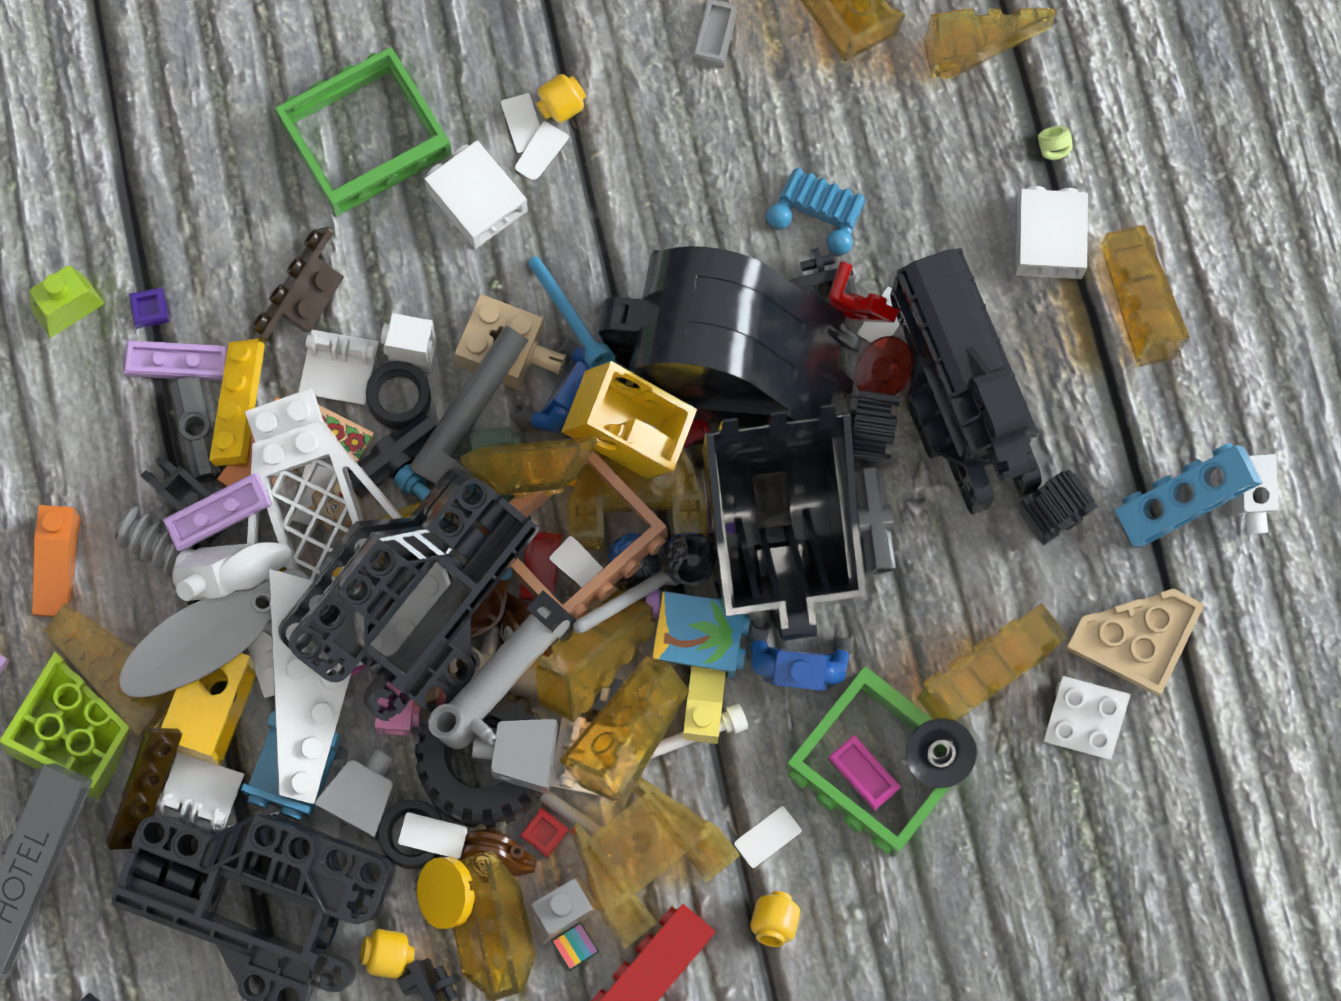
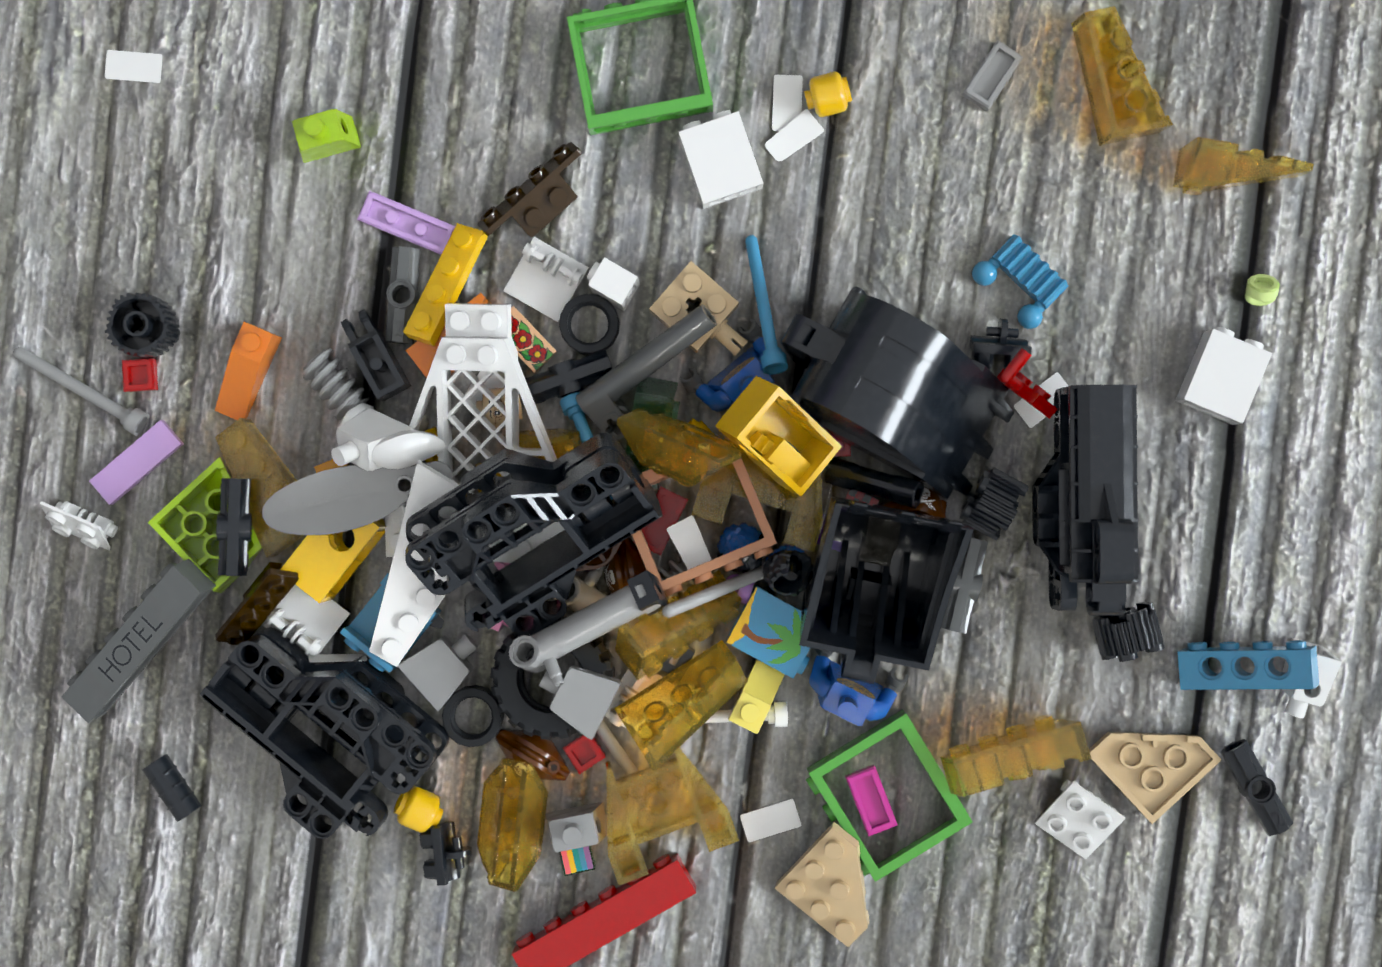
camera: 25 degrees right, 15 degrees up
dark purple tile [129,288,169,329] -> none
lavender tile [163,473,272,551] -> none
white sticker [398,812,468,859] -> none
yellow tile [417,857,475,929] -> none
yellow head [750,891,801,947] -> none
clear red dish [855,336,914,395] -> none
black dish [906,718,977,788] -> none
clear yellow wedge [1101,225,1190,367] -> none
none -> black piece [216,478,252,576]
none -> tan plate [775,822,869,947]
none -> black piece [1220,739,1293,836]

